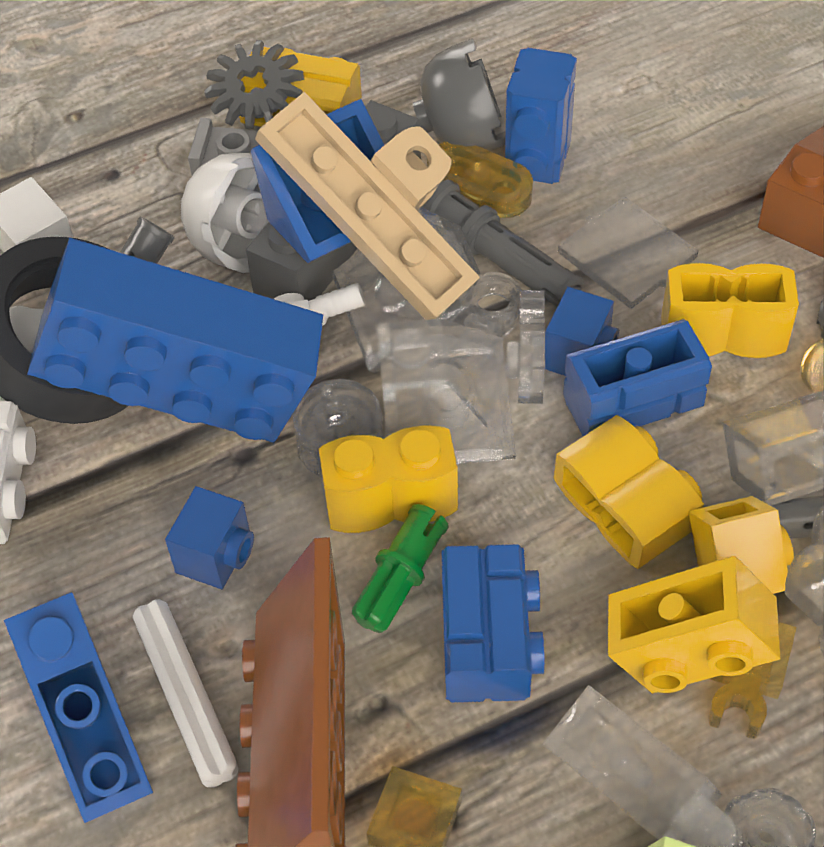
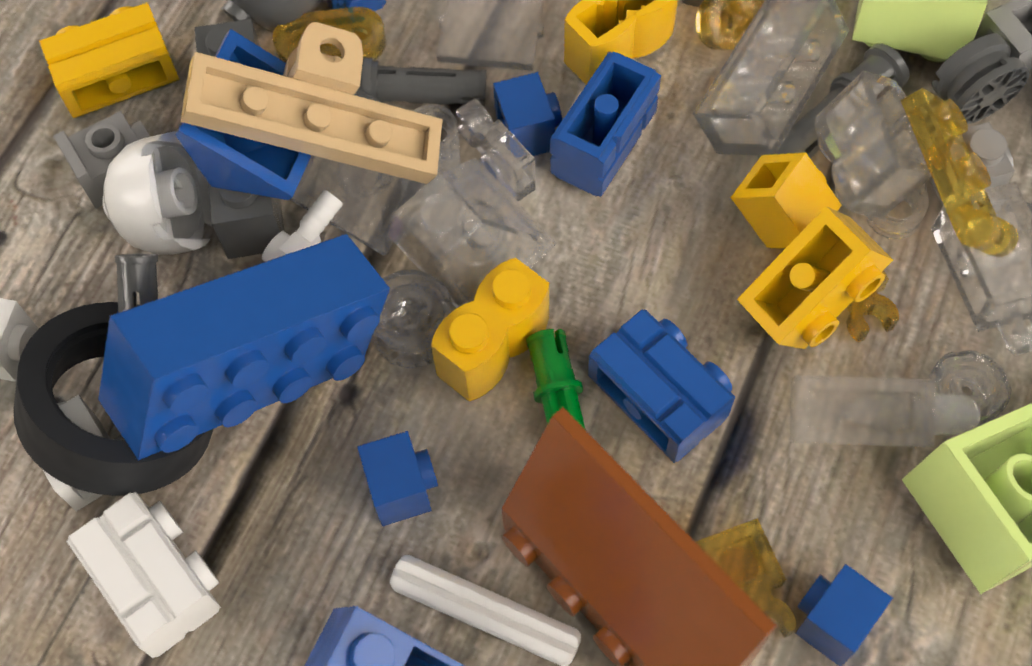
camera: 40 degrees left, 10 degrees up
dark grey gear [204,40,304,129] -> none
yellow brick [554,415,704,569] -> none

